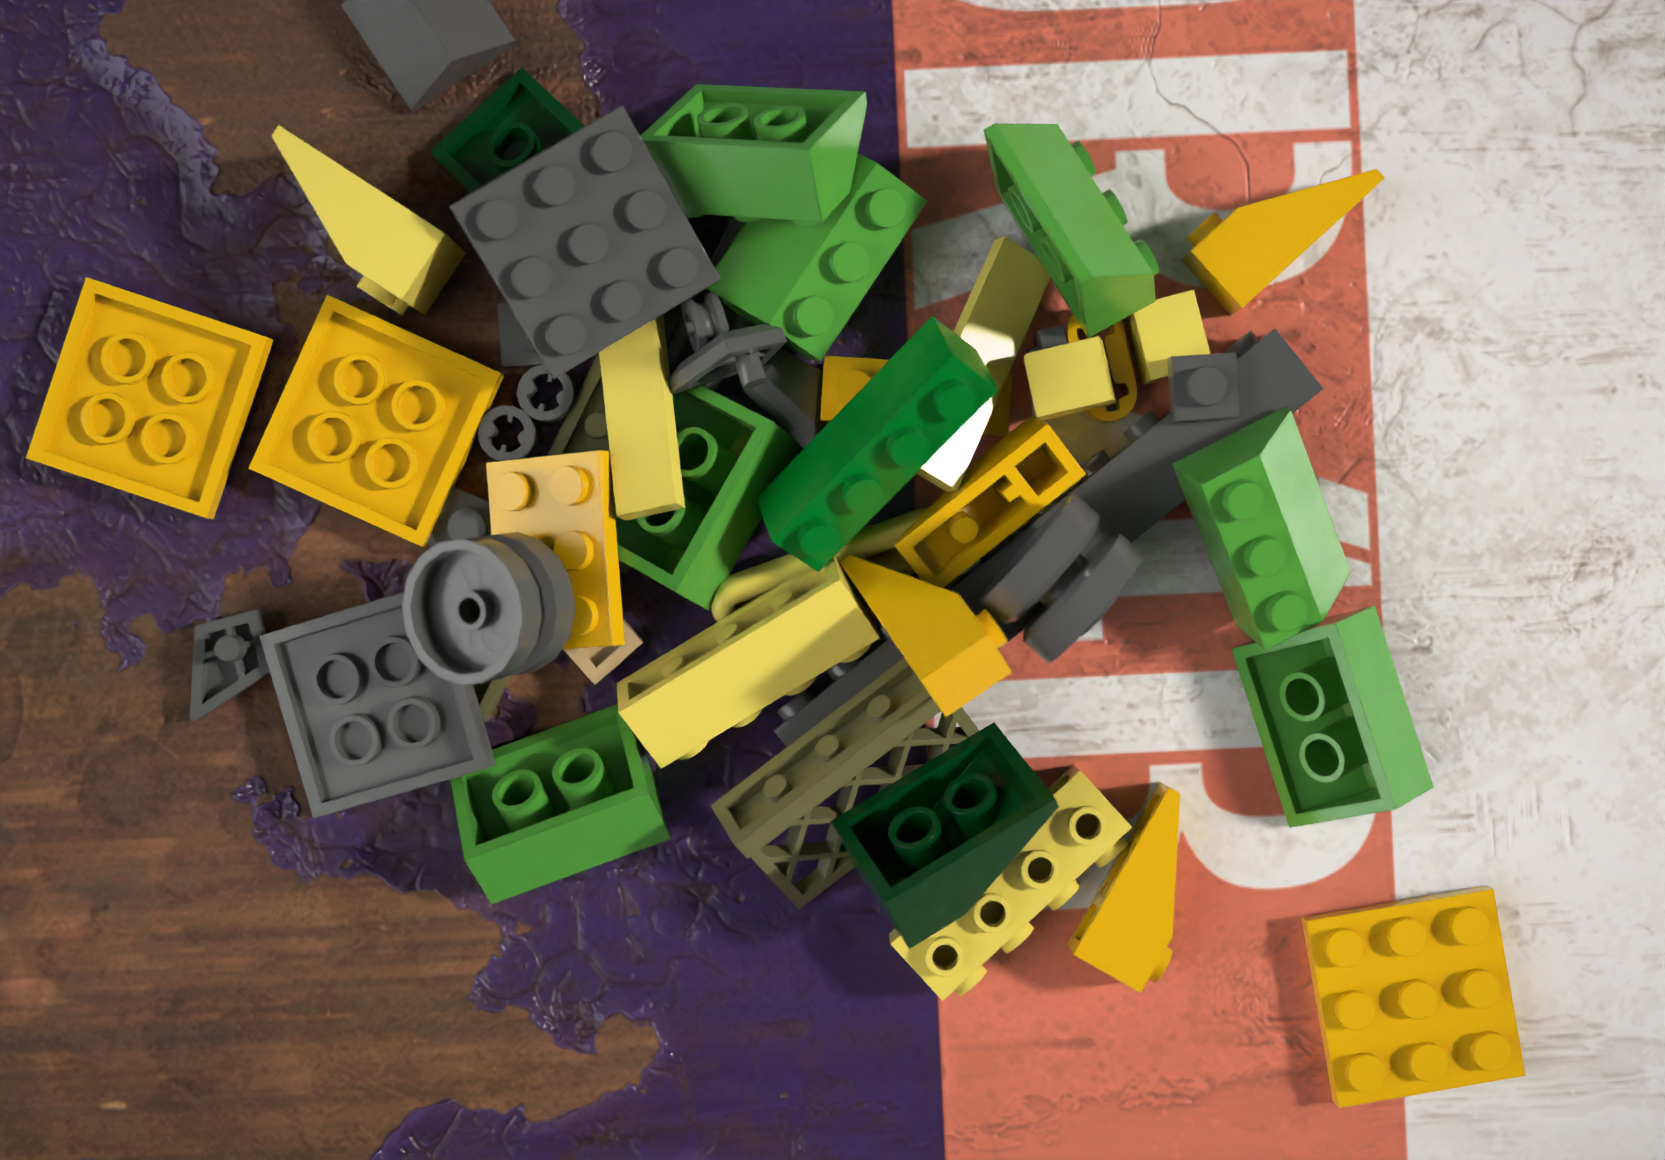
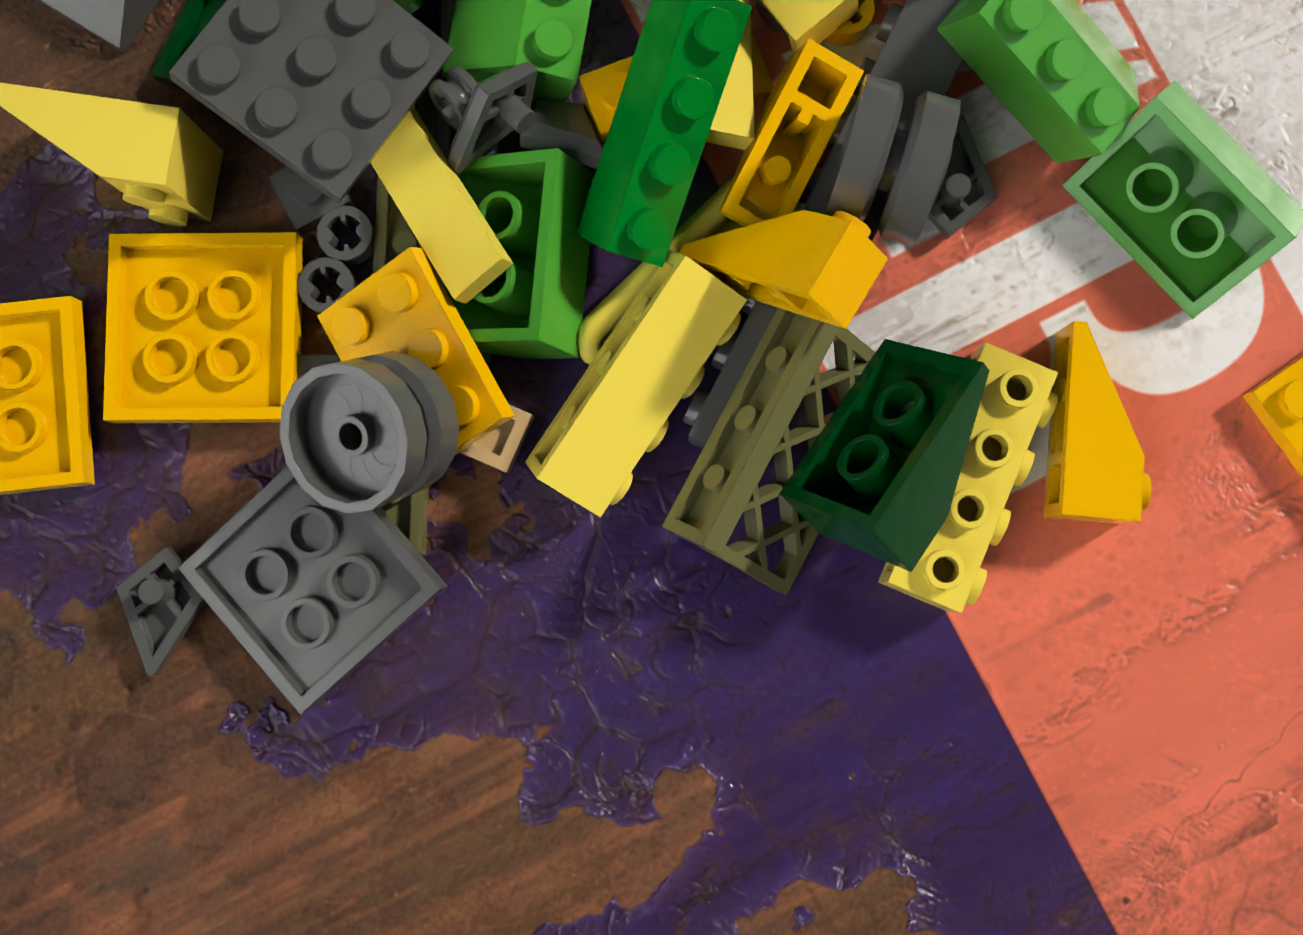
camera: 15 degrees left, 5 degrees down
bright green slope [450,704,672,904] -> none
none -> dark grey piece [928,113,997,239]

